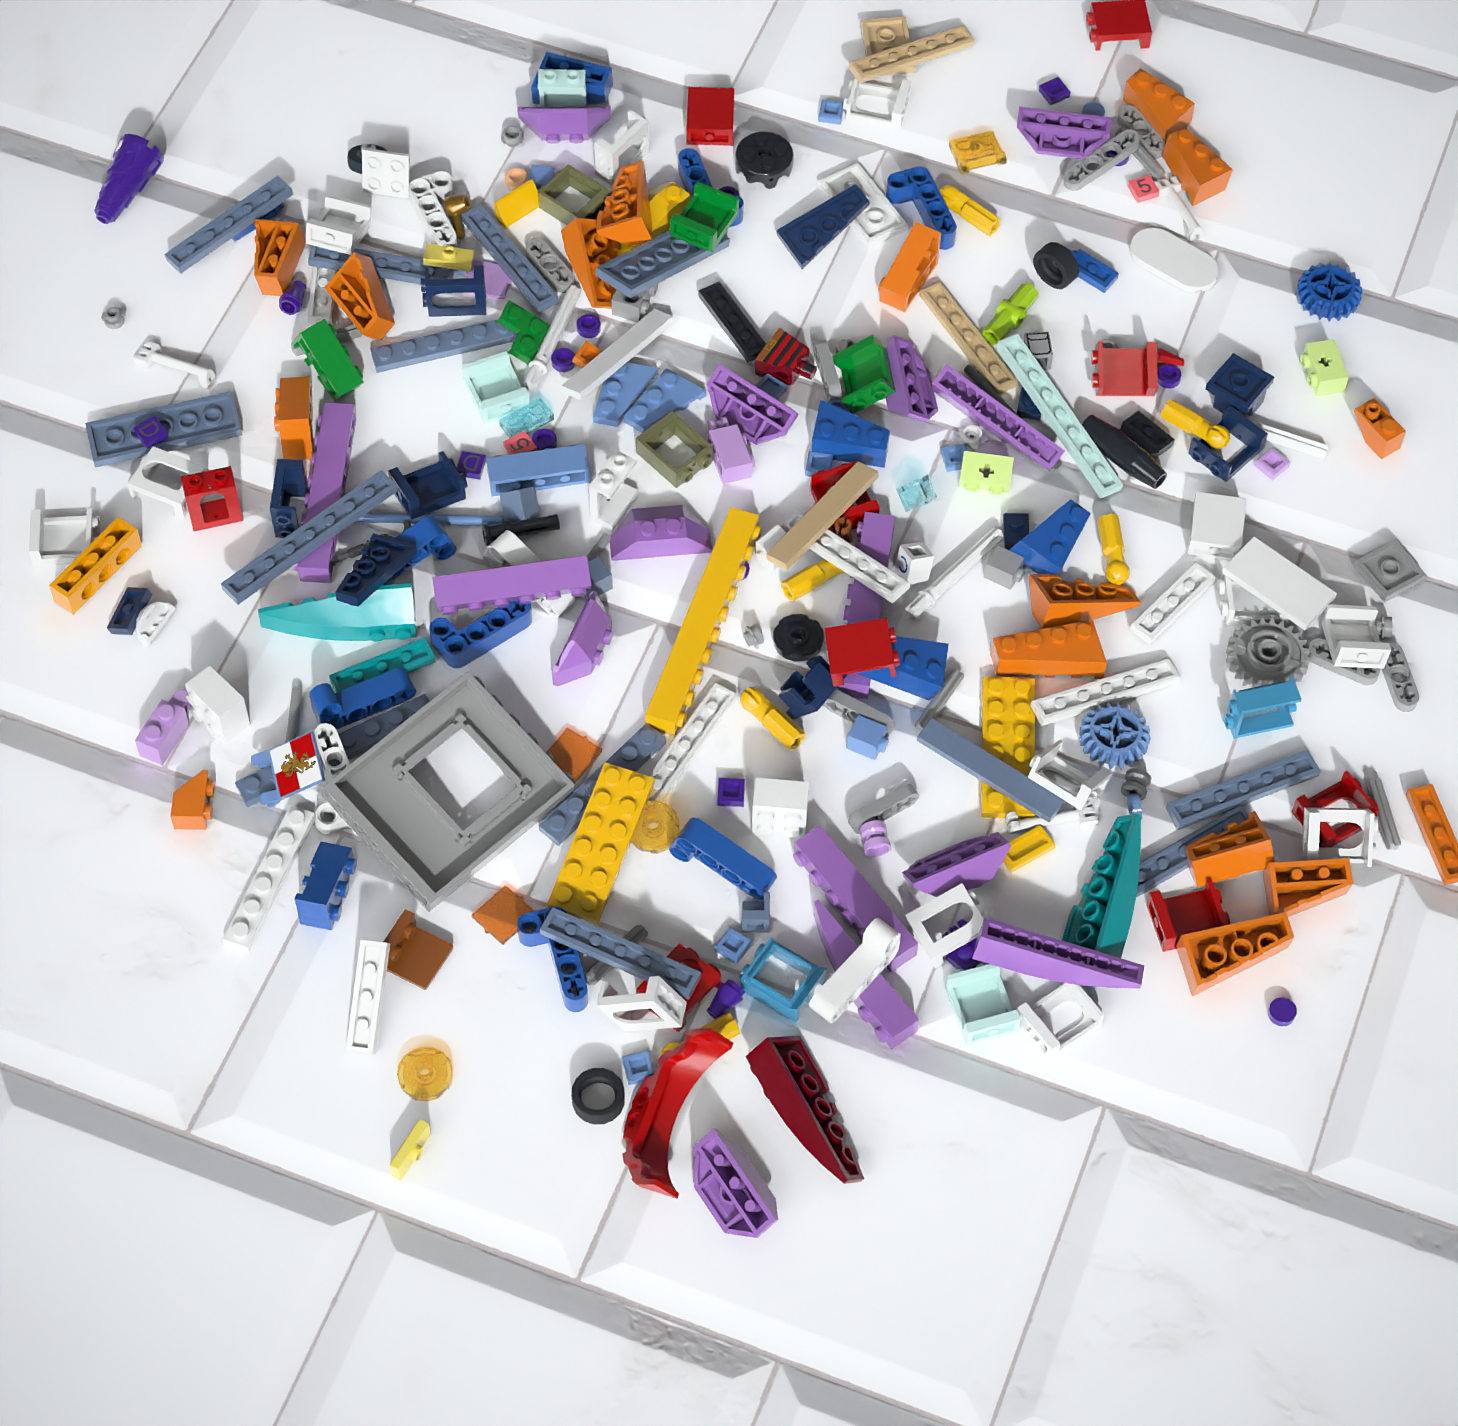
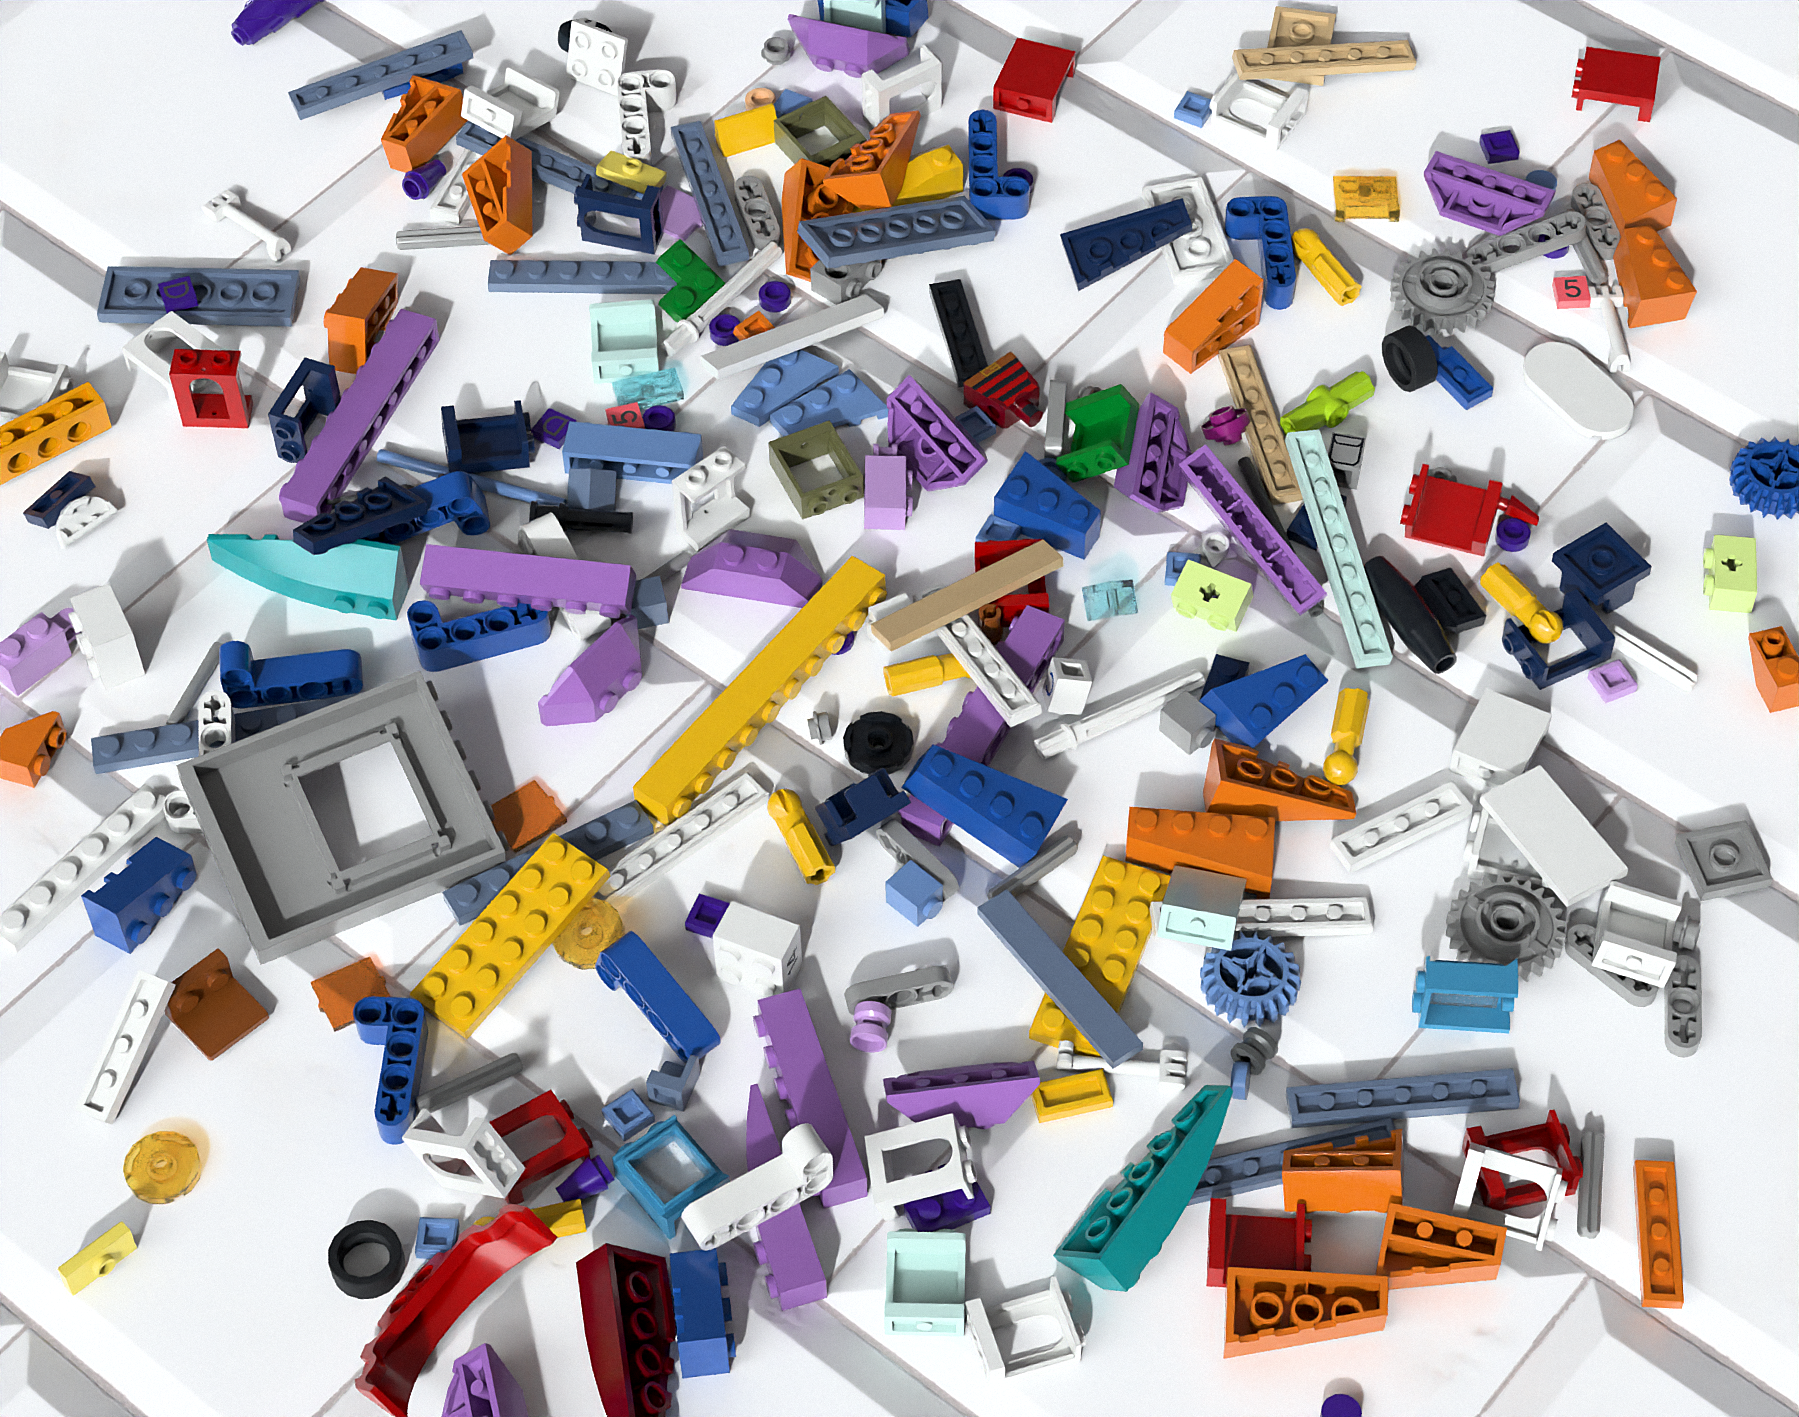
camera: 20 degrees right, 5 degrees down
light grey plate [101,307,125,329] -> none
sand blue plate [220,470,398,605] -> none
flag [251,731,326,807] -> none
green wedge [291,319,364,401] -> none
teal plate [329,637,436,692] -> none
pearl gold bar [444,195,471,239] -> none
sand blue plate [540,907,701,1000] -> none
green panel [670,182,739,252] -> none
black plate [735,131,794,189] -> none
red panel [824,618,900,686] -> none
medium lavender slope [972,917,1145,989] -> none
white panel [1028,739,1113,811] -> none
none -> blue wedge [669,1248,736,1379]
none -> panel [1157,865,1247,951]
none -> magenta plate [1201,405,1251,446]
none -> light grey gear [1390,248,1495,335]

